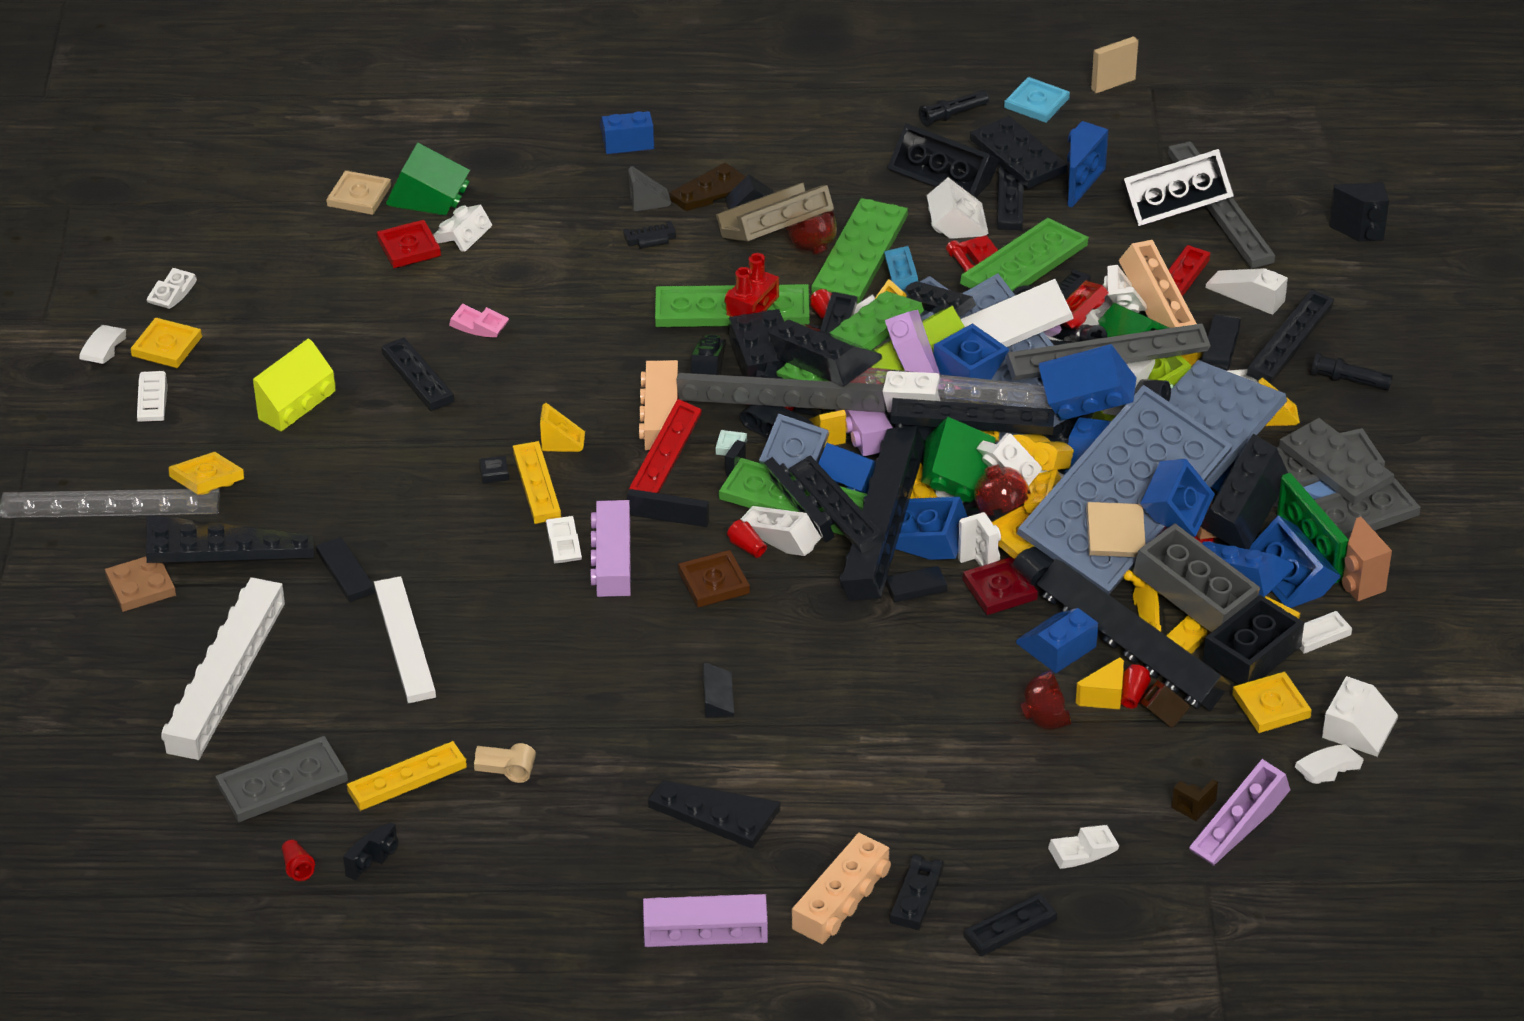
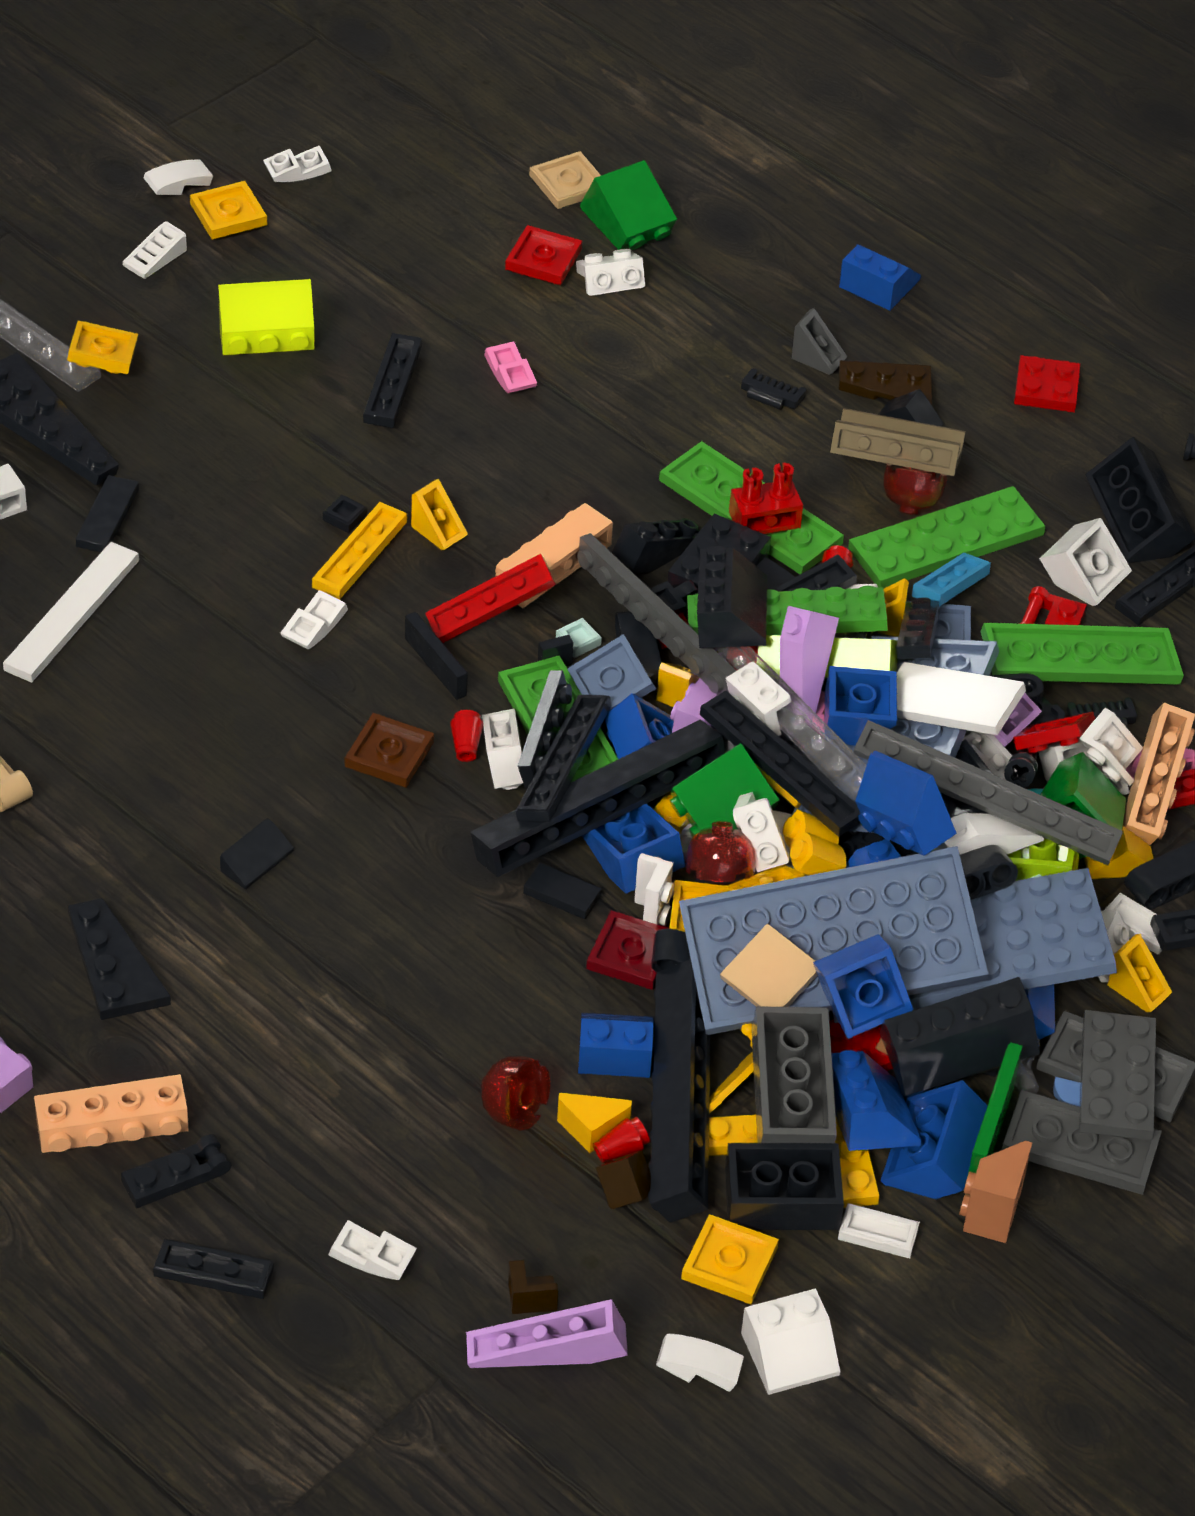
camera: 40 degrees right, 5 degrees up
lavender brick [591,500,631,597] -> none
none -> red plate [1014,355,1081,413]

